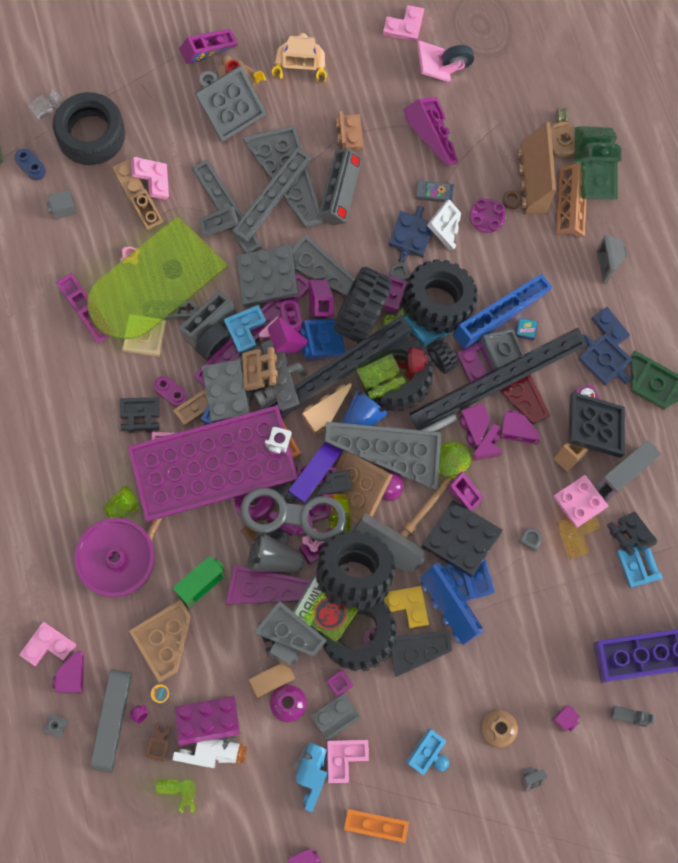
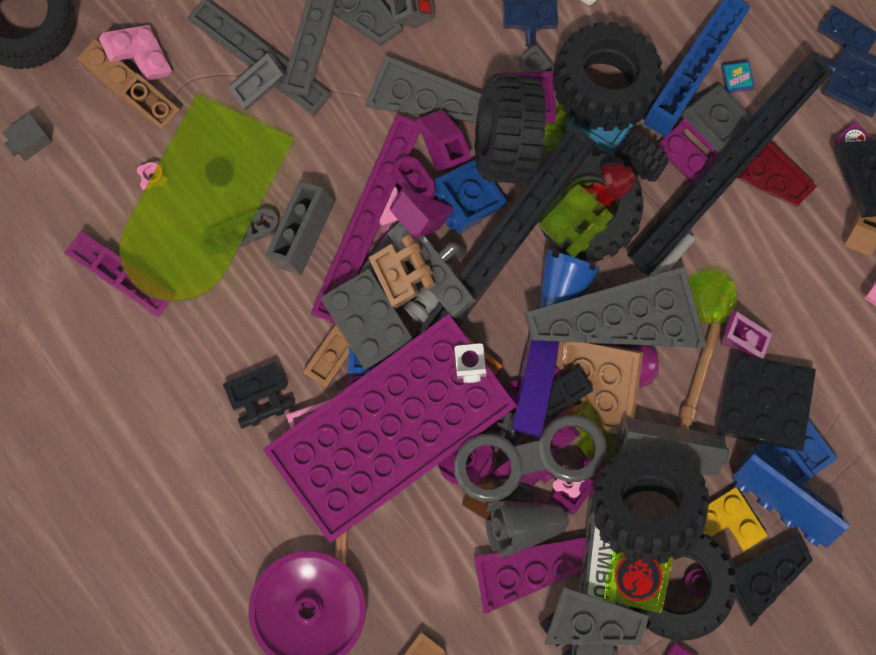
camera: 20 degrees left, 5 degrees up
clear neon green slope [103,485,138,518] -> none
tan tile [122,315,167,357] -> none
magenta plate [154,376,188,407] -> none
green window [173,556,225,609] -> none
black tyre [195,324,231,360] -> none
dark azure plate [224,305,266,354] -> none
dark grey plate [237,244,299,307] -> none
light nougat slope [302,383,352,437] -> none
magenta slope [459,403,490,450] -> none
magenta slope [472,423,503,461] -> none
magenta slope [500,410,541,445] -> none
dark grey tile [518,528,542,552] -> none

